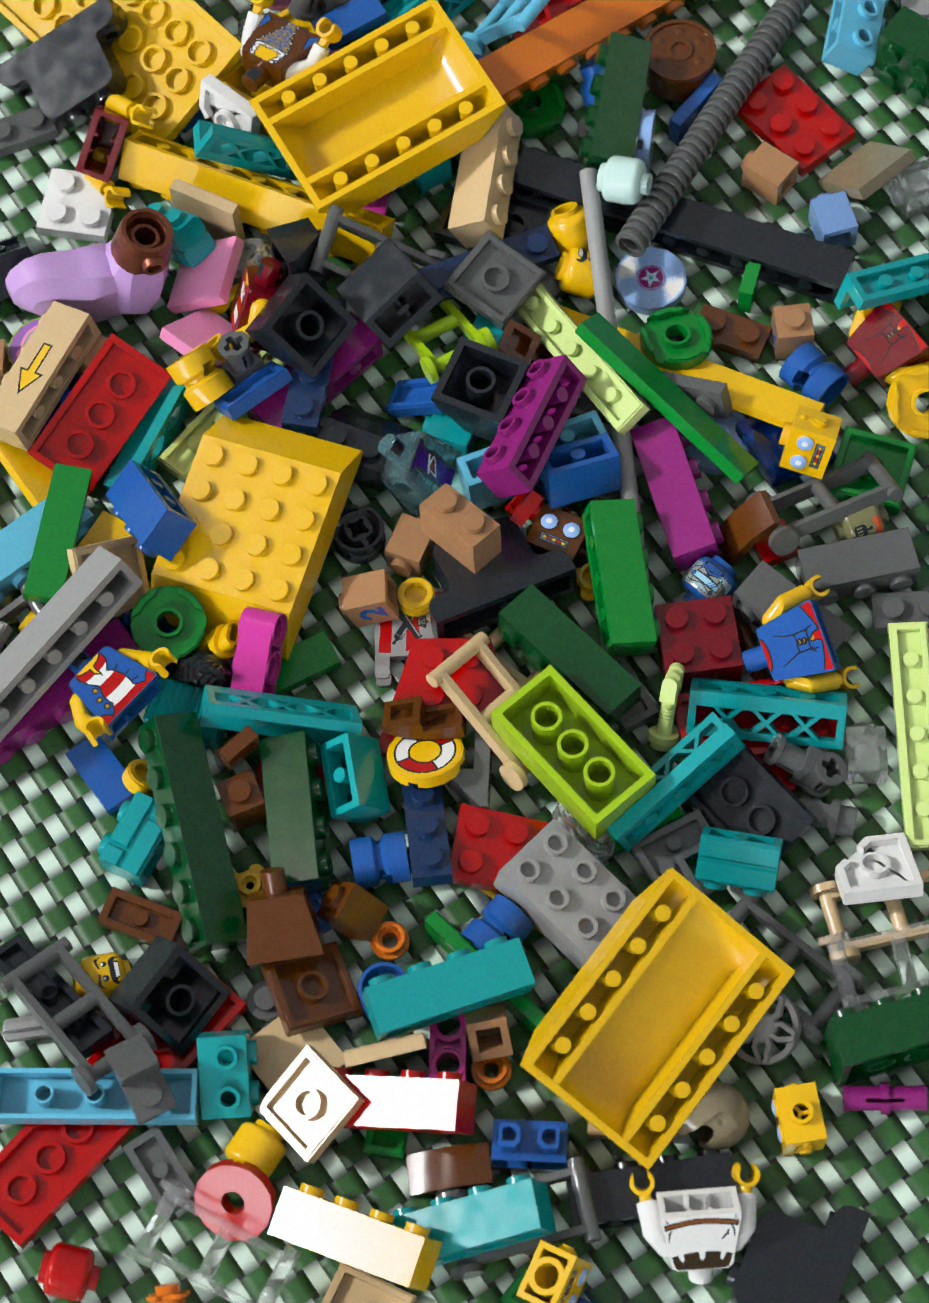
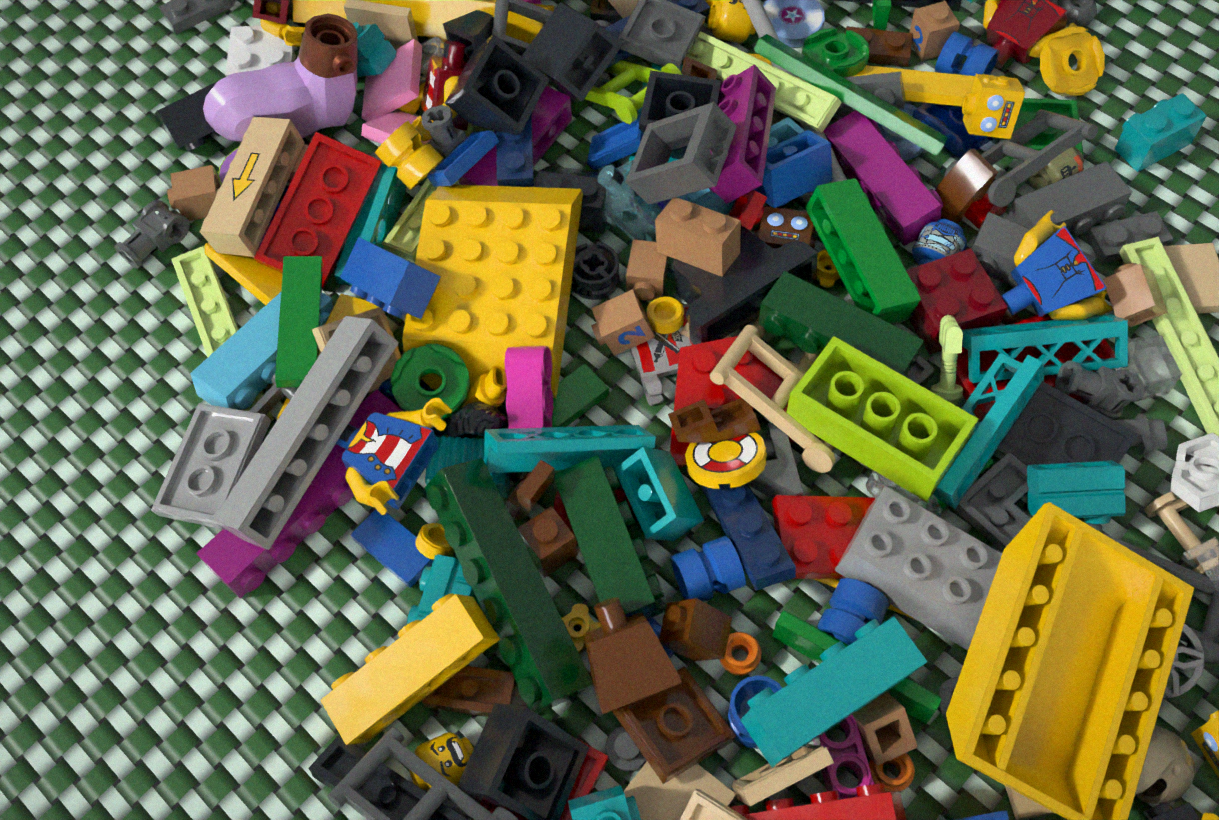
camera: 15 degrees left, 5 degrees down
none -> yellow brick [320,593,500,745]
none -> dark grey window [625,102,737,204]
none -> medium nougat brick [1103,263,1168,327]

